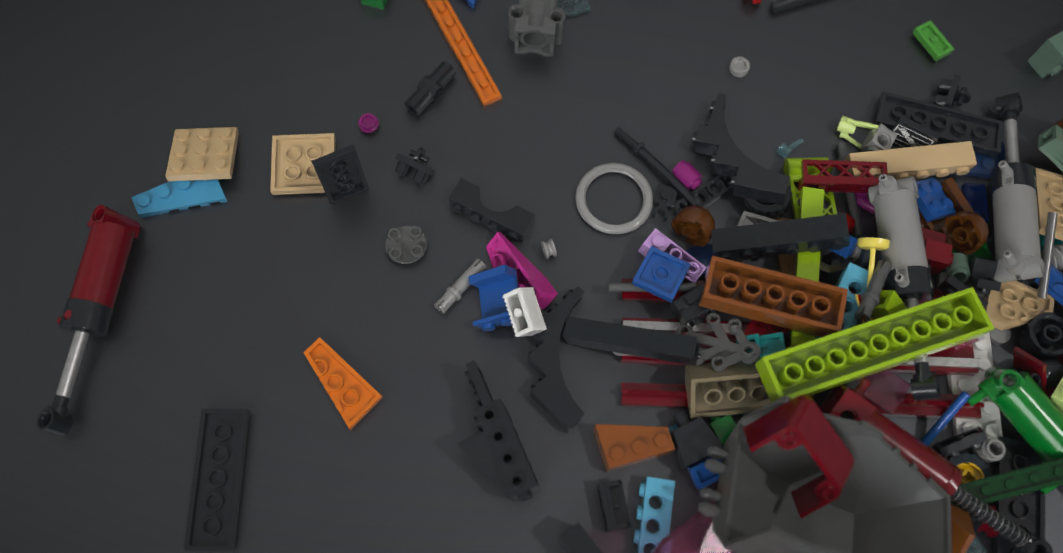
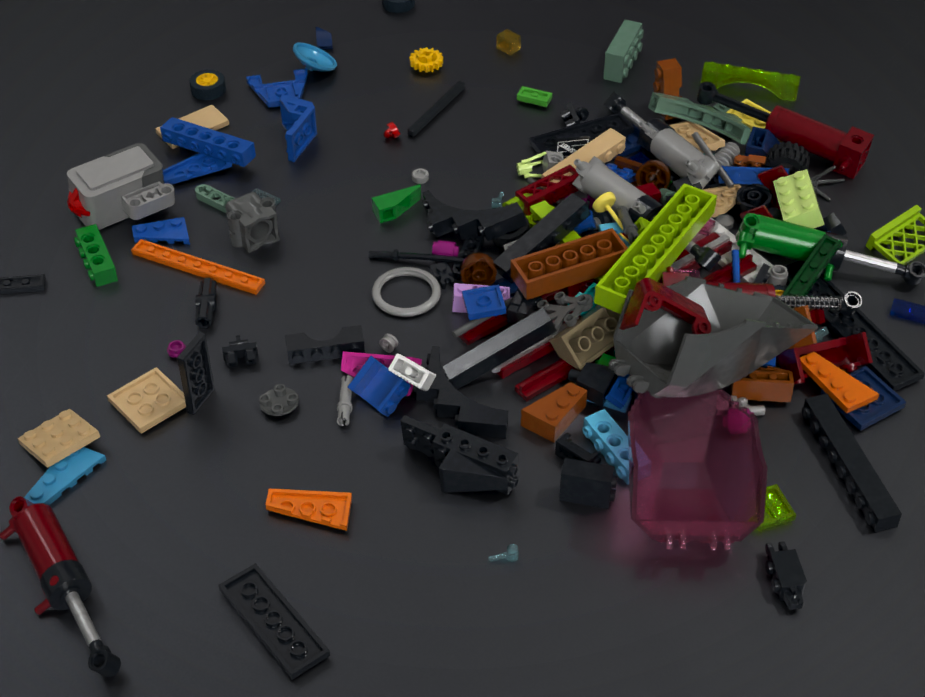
camera: 35 degrees left, 25 degrees down
none -> green slope [372,184,421,223]

